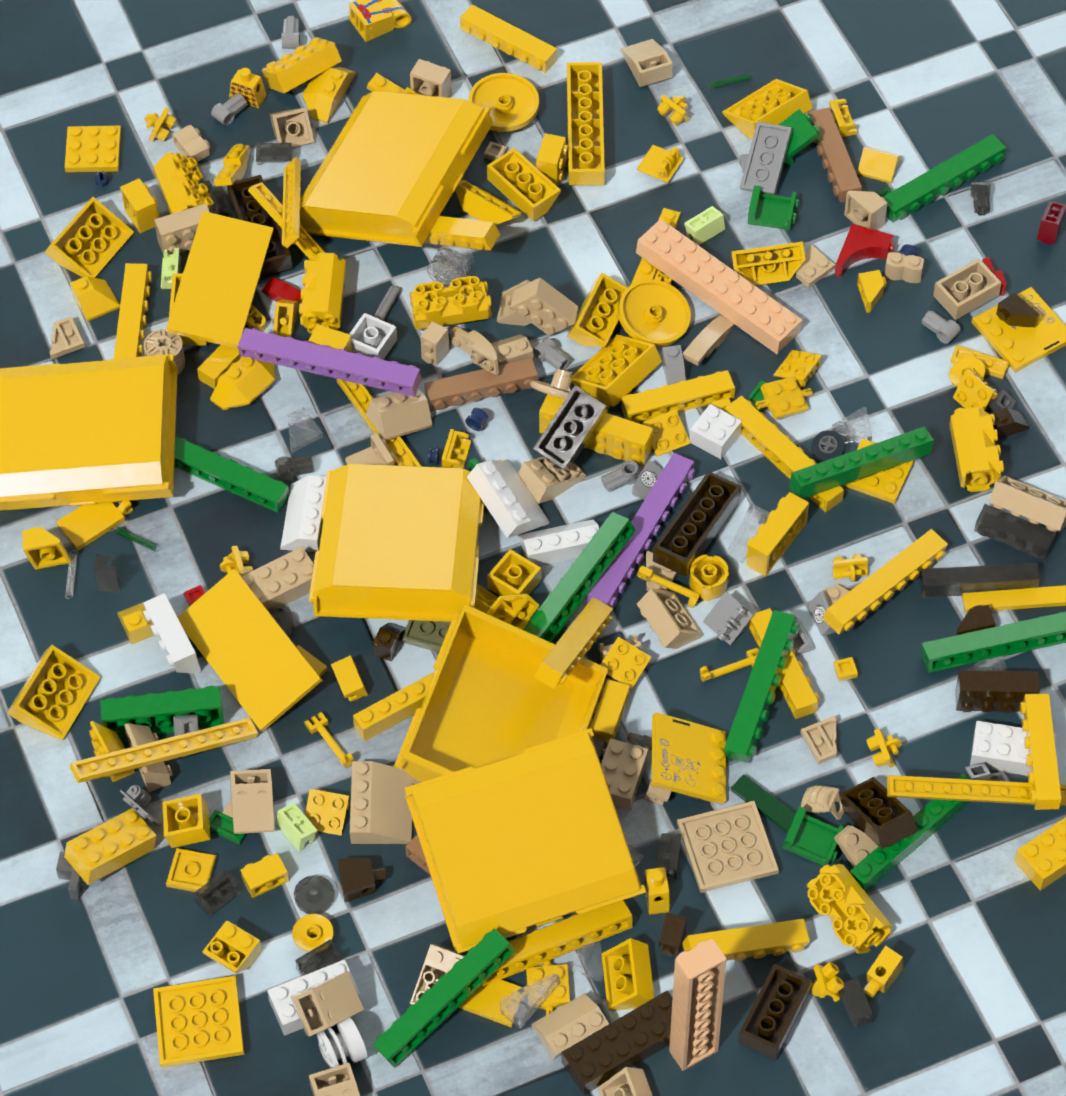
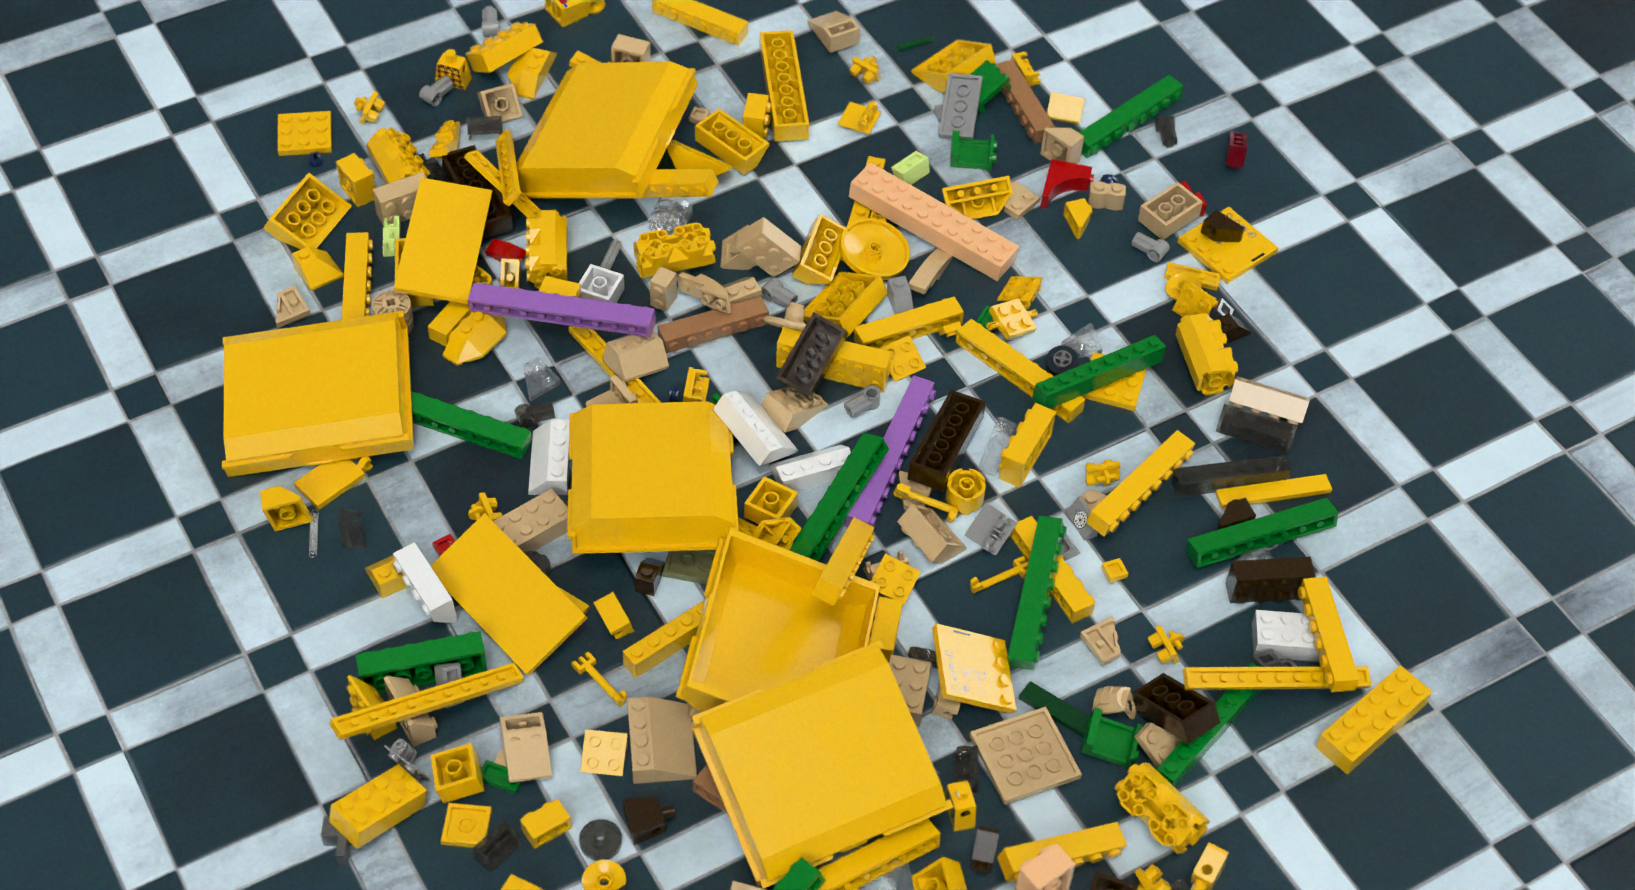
camera: 10 degrees left, 5 degrees down
yellow slope [7,645,101,740] -> none
green piece [111,525,159,552] -> none
tan brick [172,125,210,162] -> none
yellowish green hinge [275,802,317,852] -> none
dark blue wheel [465,408,489,431] -> none
yellow dish [469,73,539,132] -> none
light grey slope [632,460,663,500] -> none
white brick [689,404,742,459] -> none

